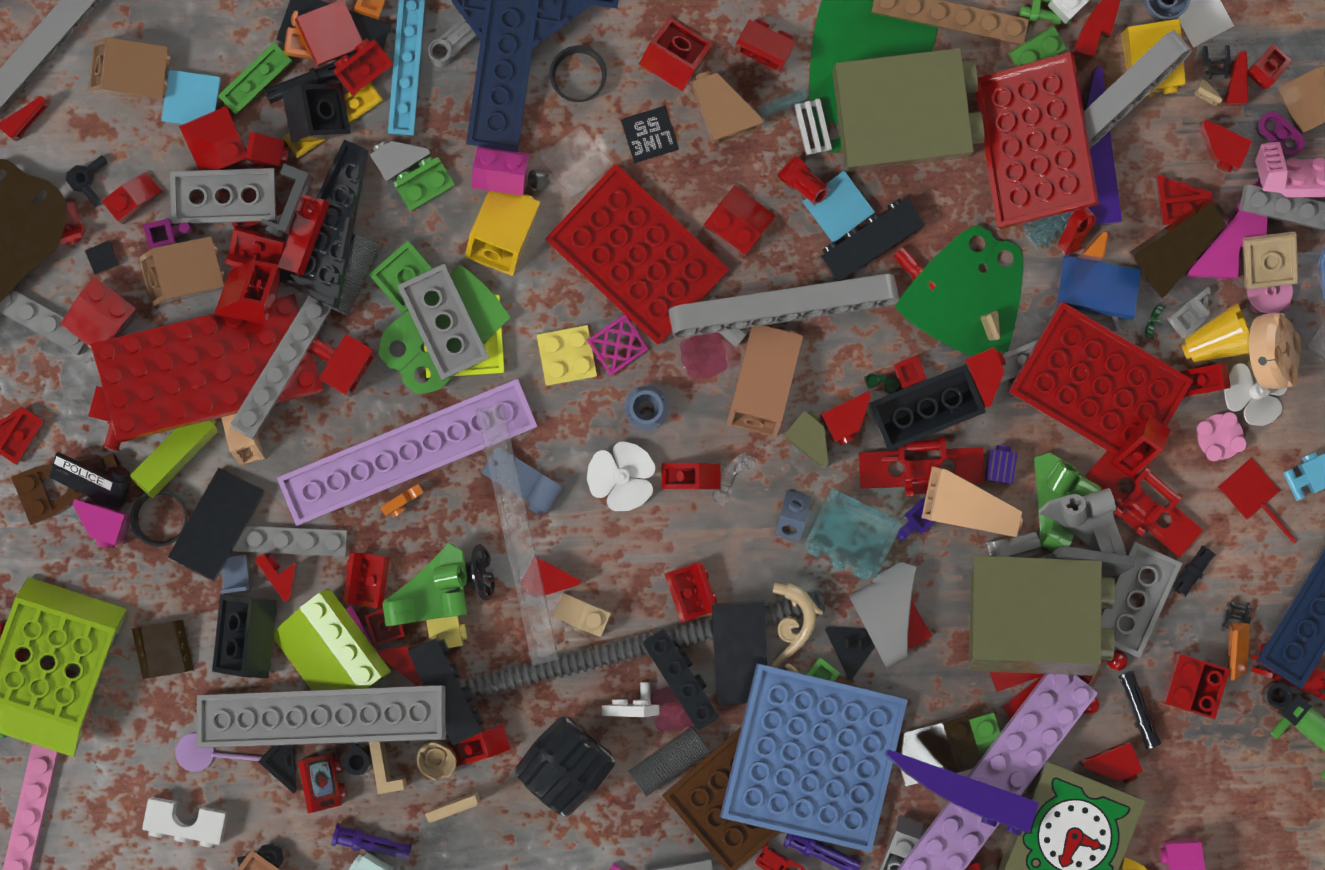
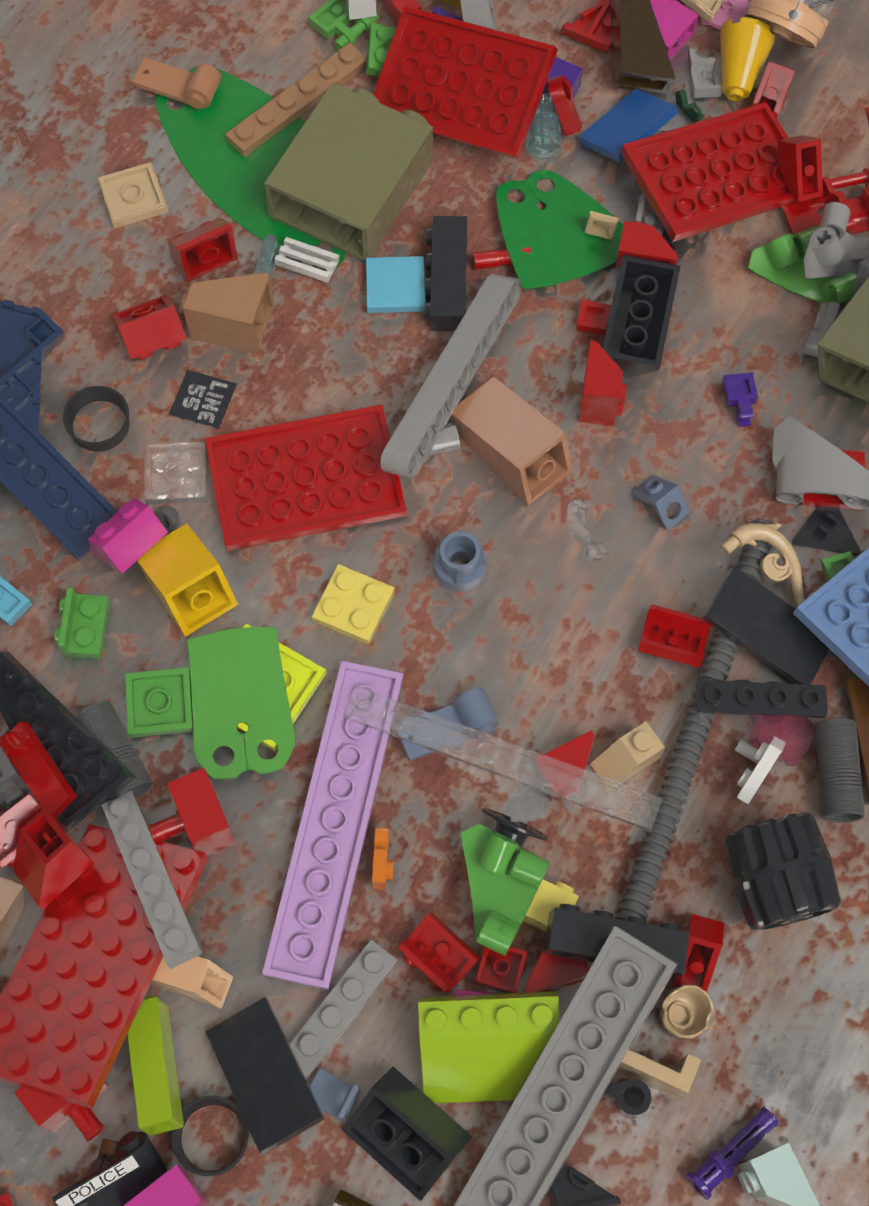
camera: 55 degrees left, 20 degrees down
red slope [255,553,298,602] -> none
red slope [298,752,347,814] -> none
light grey slope [370,141,432,184] -> none
light grey plate [397,264,489,381] -> none
tan tile [425,791,481,823] -> none
dark pink window [586,314,648,376] -> none
white piece [587,441,655,511] -> none
red slope [662,463,721,490] -> none
clear pink piece [680,333,728,380] -> none
red slope [703,185,776,257] -> none
red piece [777,155,829,206] -> none
olive slope [782,410,828,469] -> none
clear light blue container [802,488,903,582] -> none
red piece [859,437,985,497] -> none
dark green piece [864,373,900,394] -> none
light nougat slope [922,467,1023,537] -> none
dark purple brick [985,445,1018,484] -> none
orange slope [1078,232,1108,262] -> none
bright pink piece [1196,412,1246,461] -> none
white piece [1224,360,1287,426] -> none

